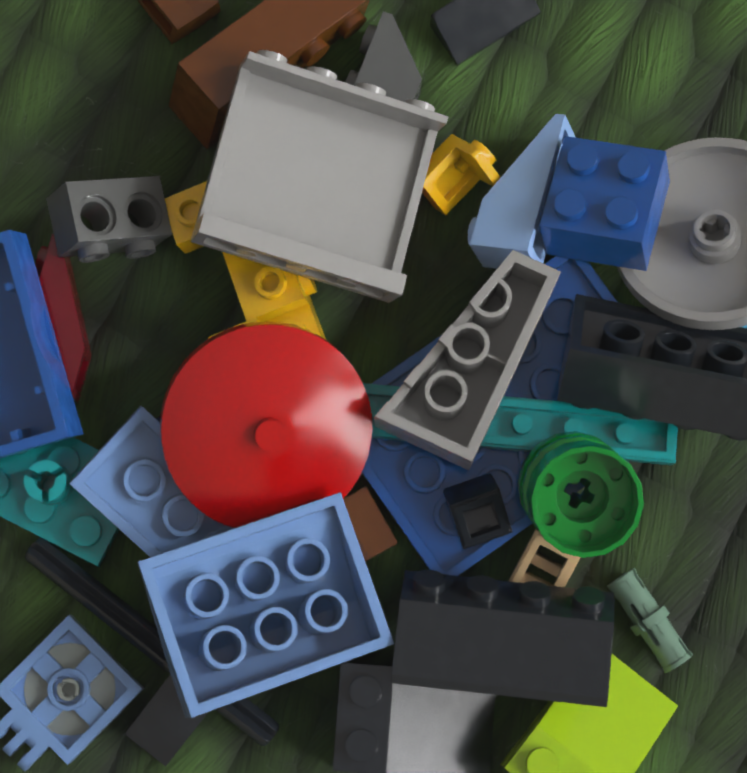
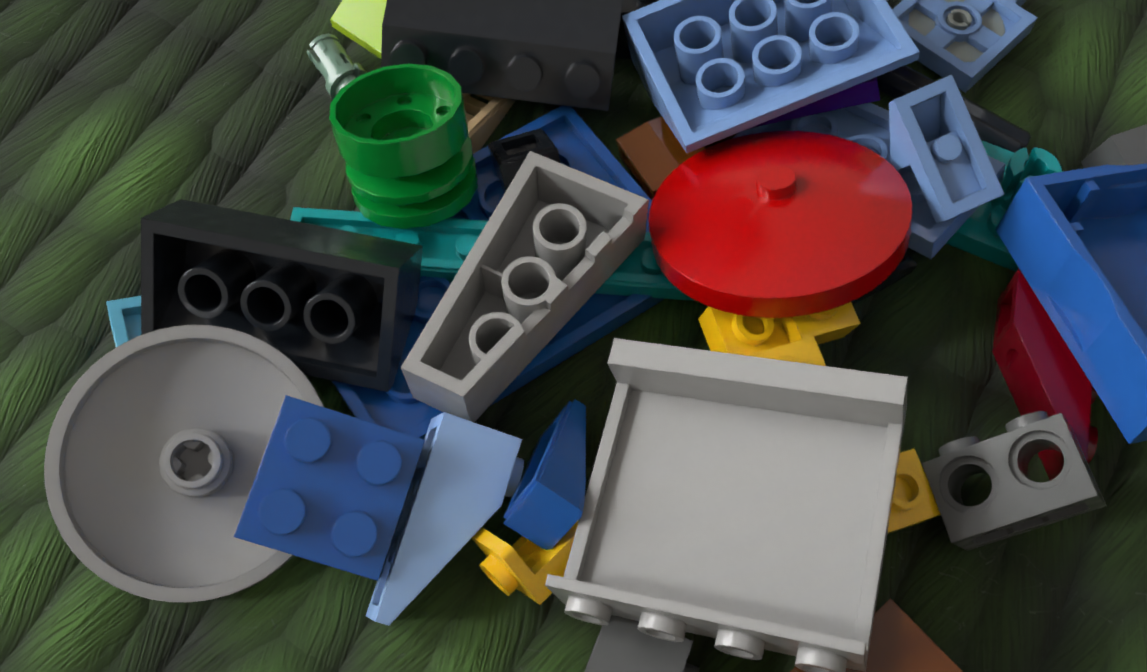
camera: 175 degrees left, 20 degrees down
none -> blue slope [503,399,586,550]
none -> medium blue slope [889,74,1004,223]

